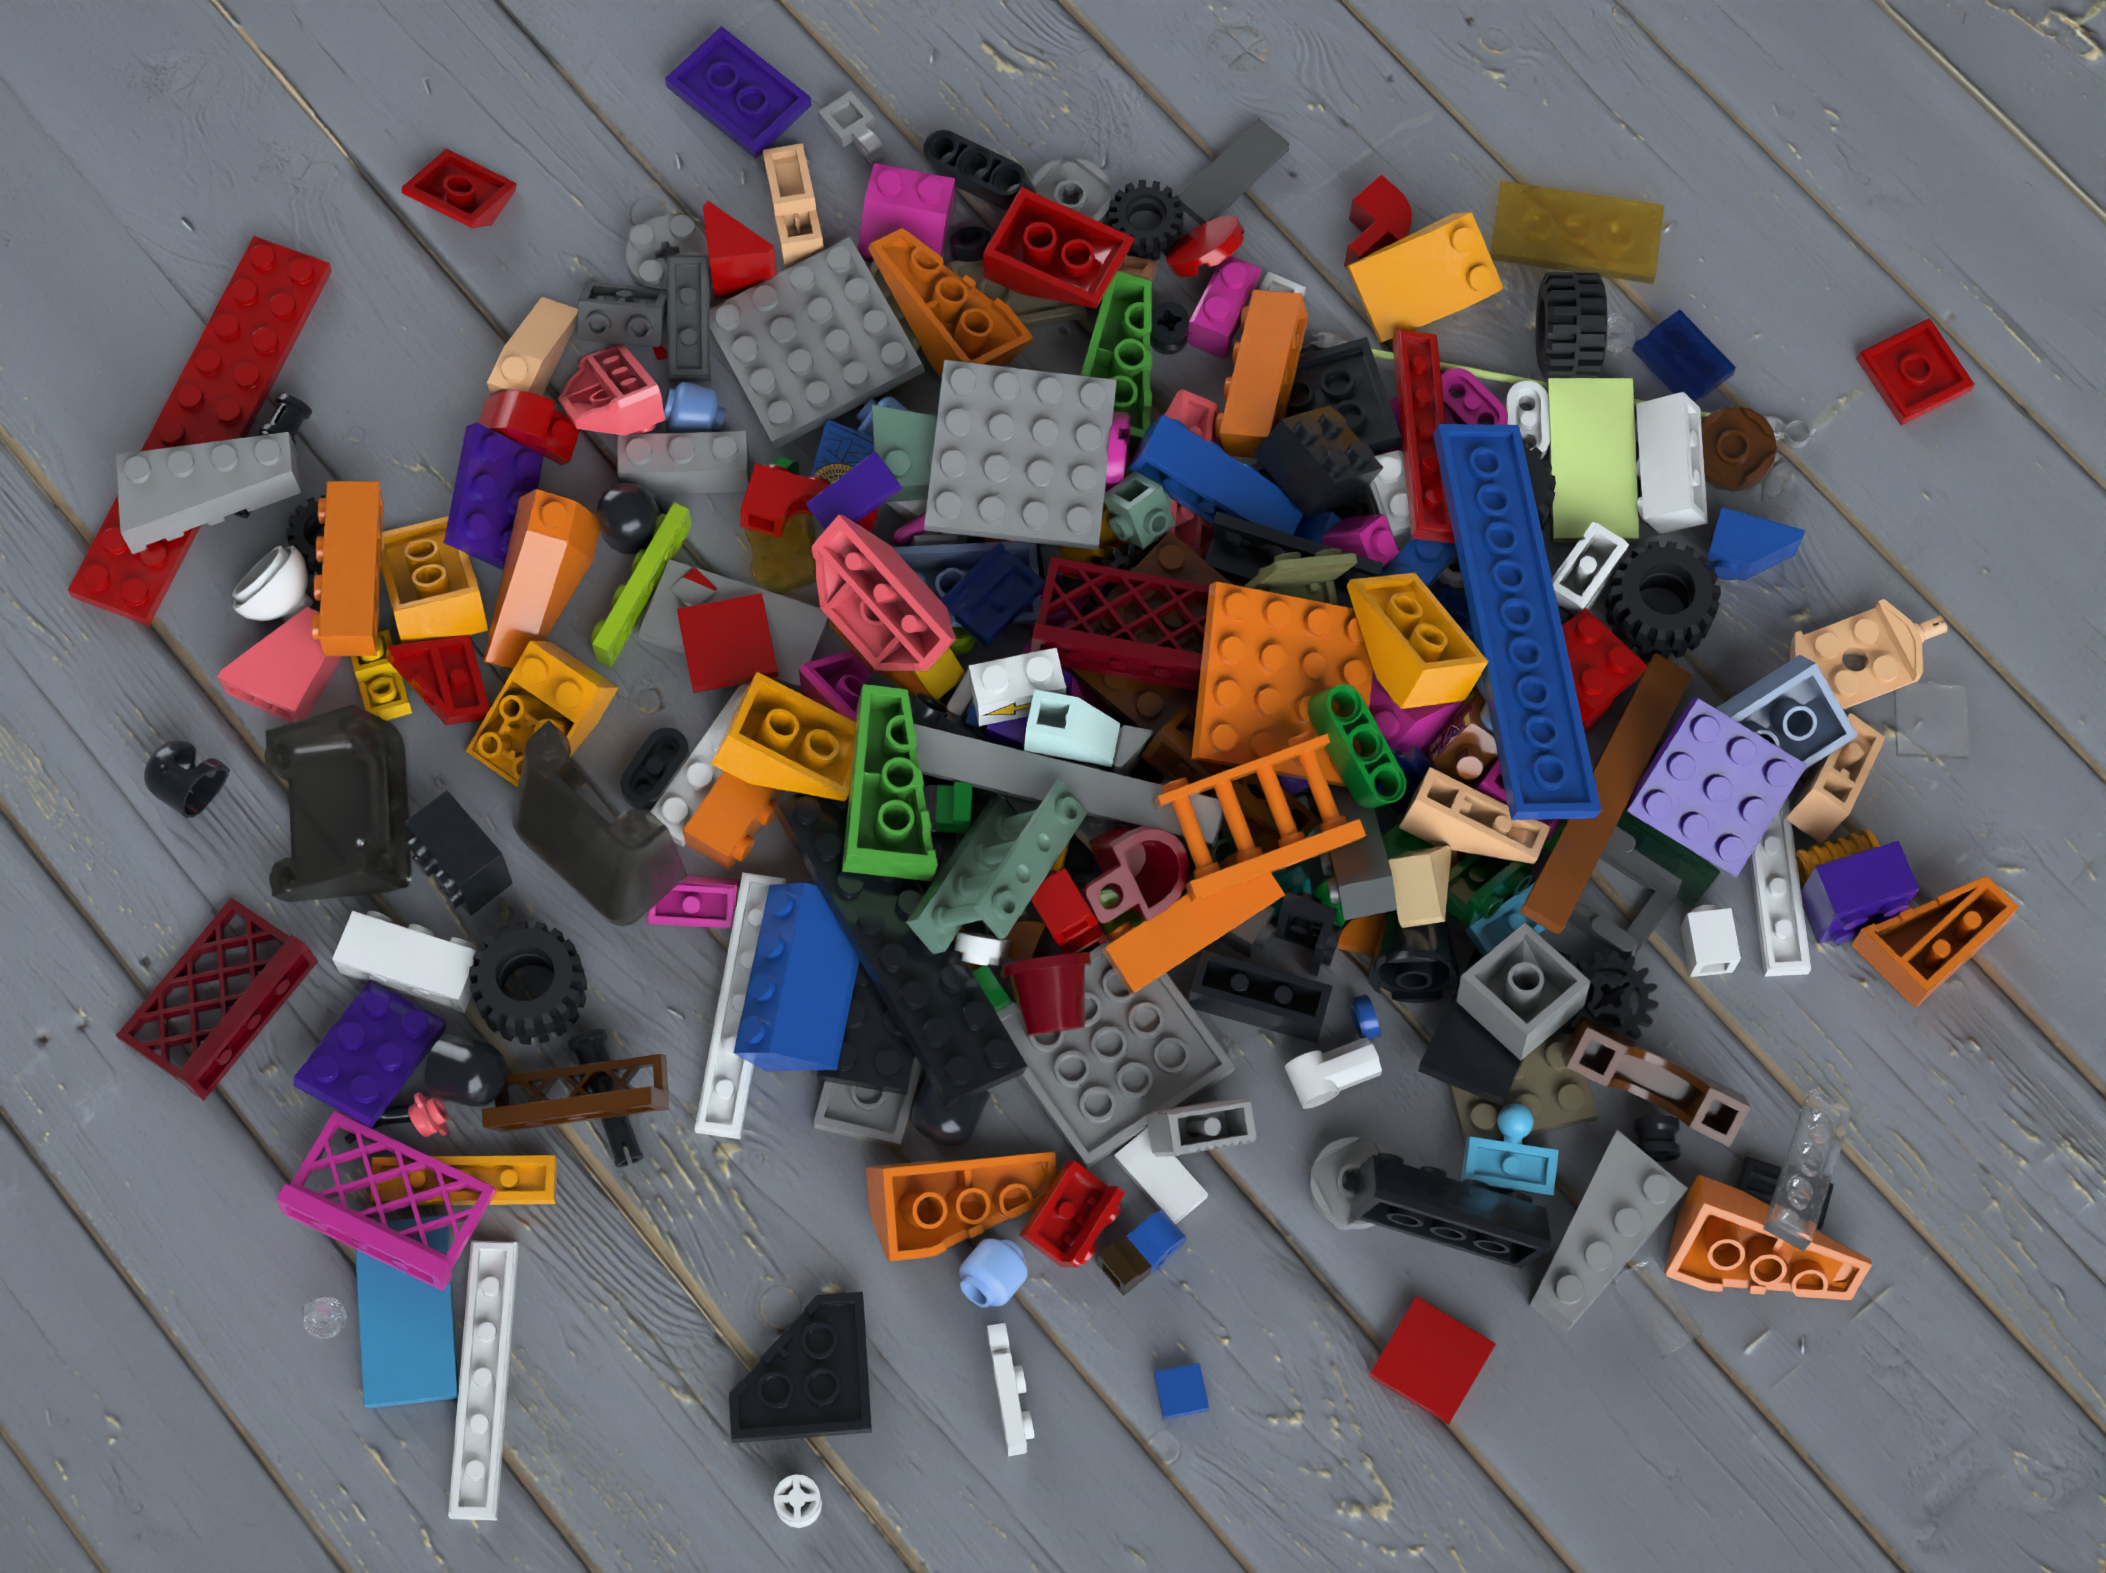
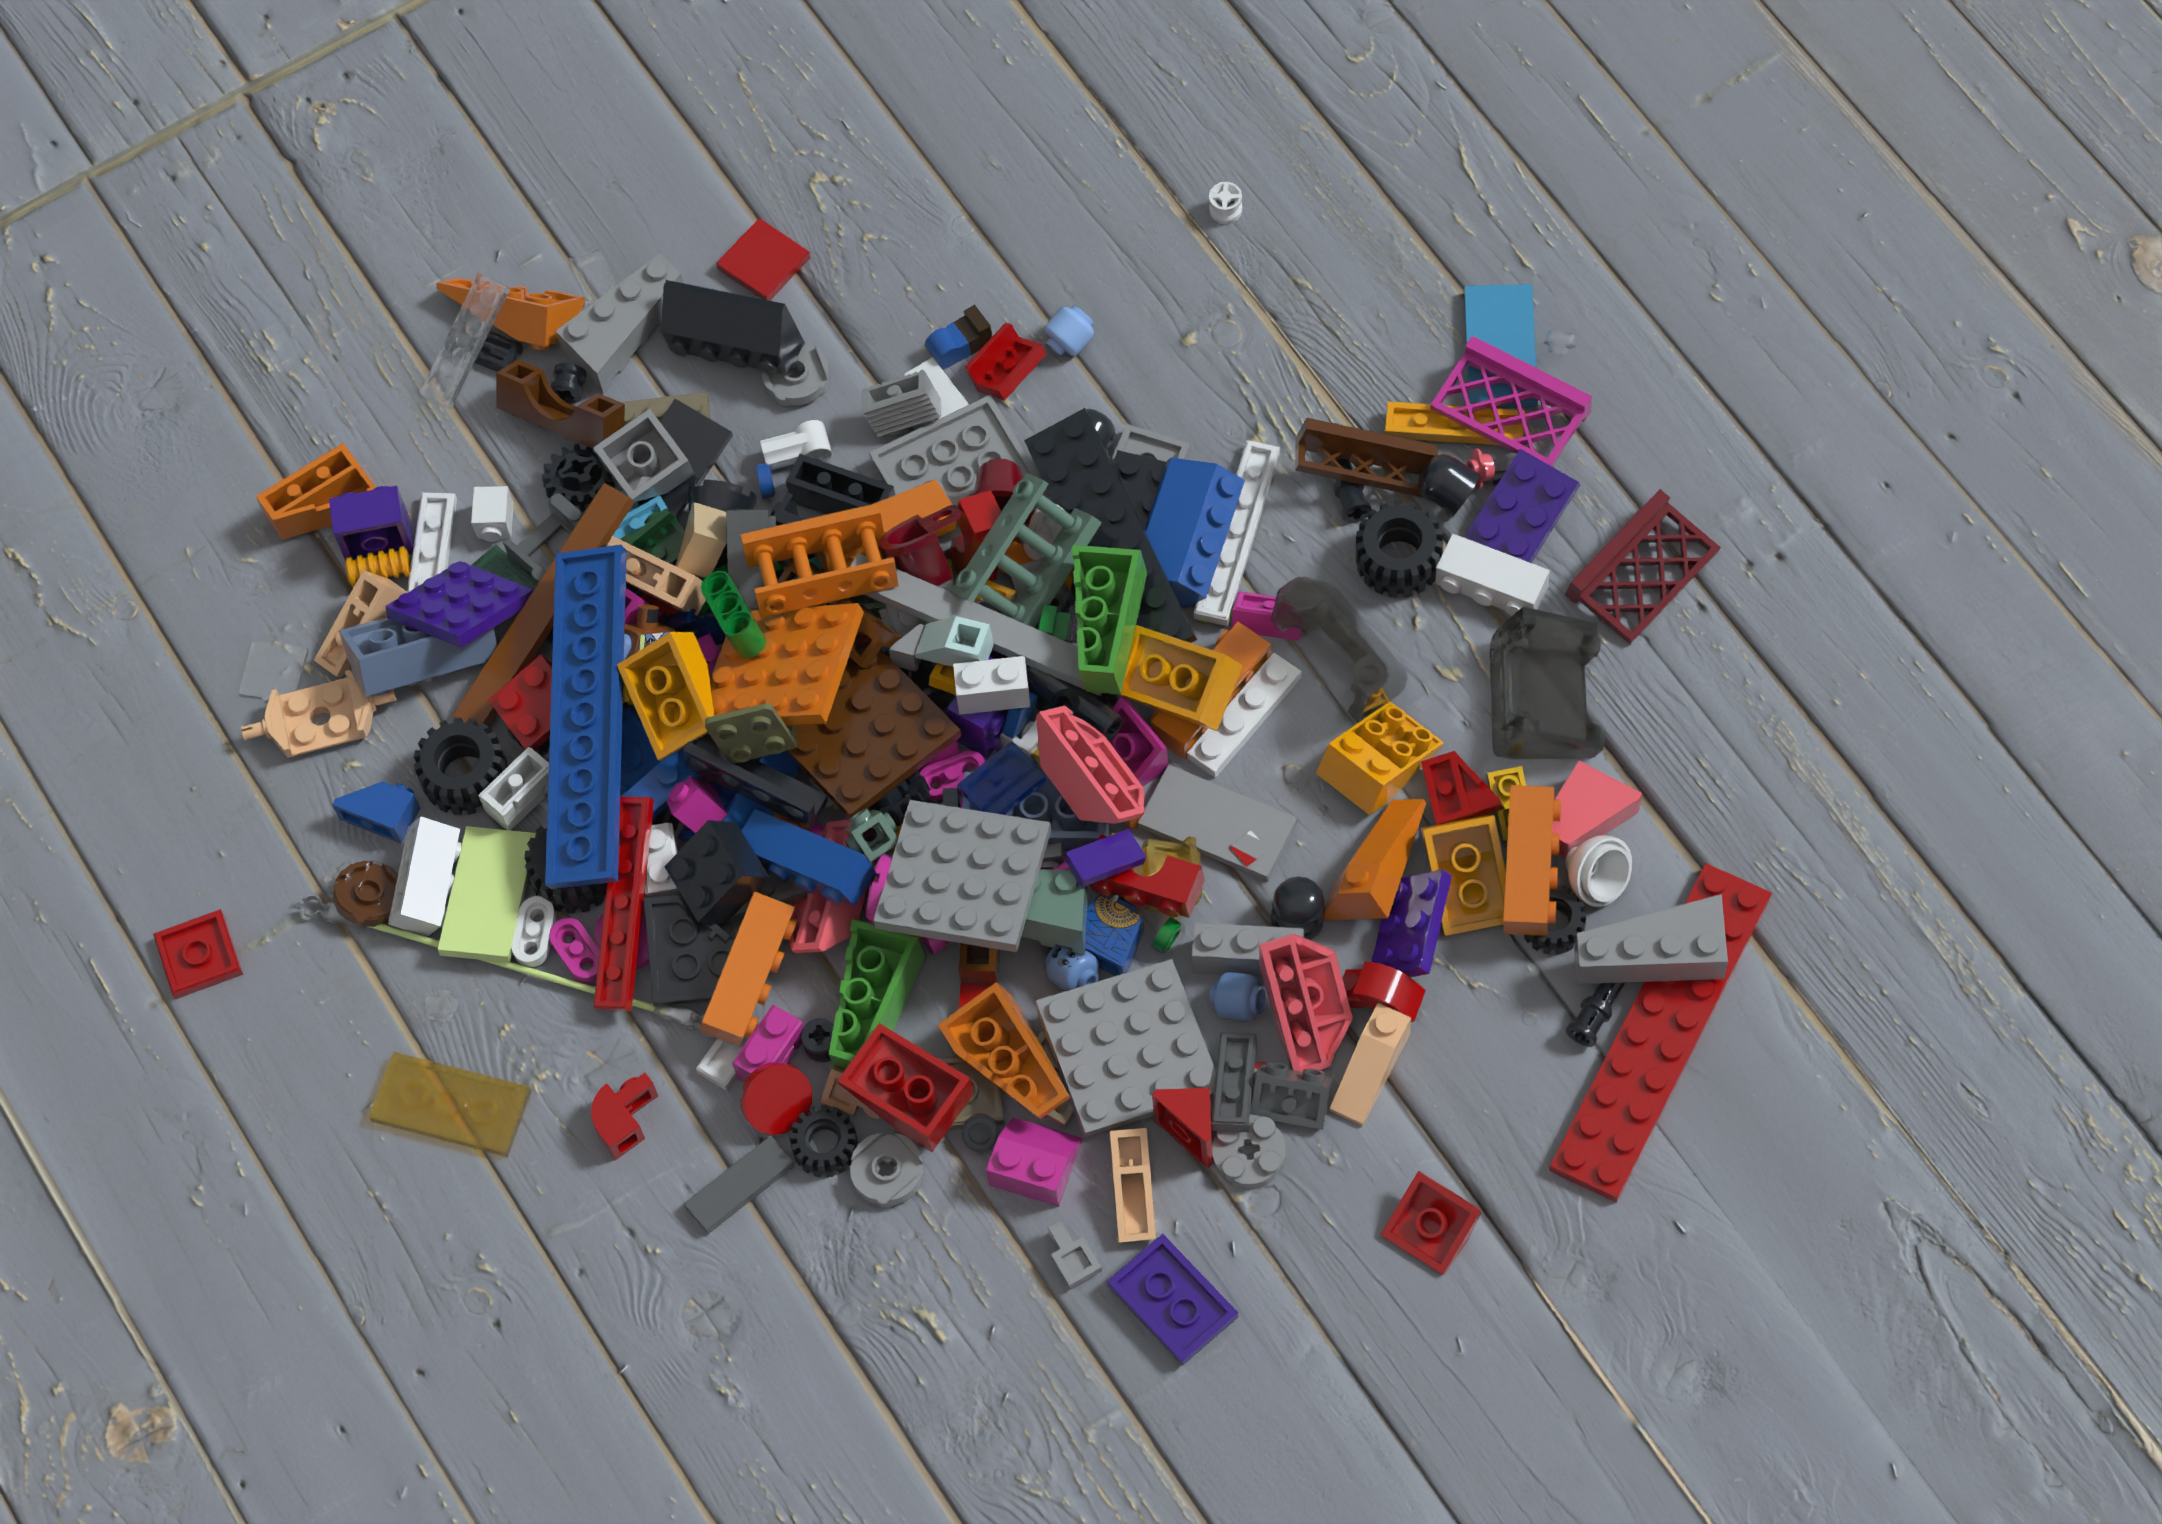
camera: 165 degrees left, 5 degrees down
black helmet [144,740,230,818] -> none
black brick [404,790,513,916] -> none
white tile [448,1240,519,1520] -> none
lime plate [591,502,692,668] -> none
black plate [620,728,690,810] -> none
red tile [677,593,779,693] -> none
black plate [729,1292,872,1443] -> none
orange wedge [866,1151,1057,1261] -> none
black beam [923,130,1036,211] -> none
white plate [987,1323,1034,1456] -> none
dark red fence [1031,556,1209,692] -> none
blue tile [1154,1363,1209,1420] -> none
light orange slope [1346,212,1504,343] -> none
medium azure plate [1461,1103,1559,1196] -> none
black tyre [1536,272,1608,379] -> none
clear blue plate [1632,309,1736,402] -> none

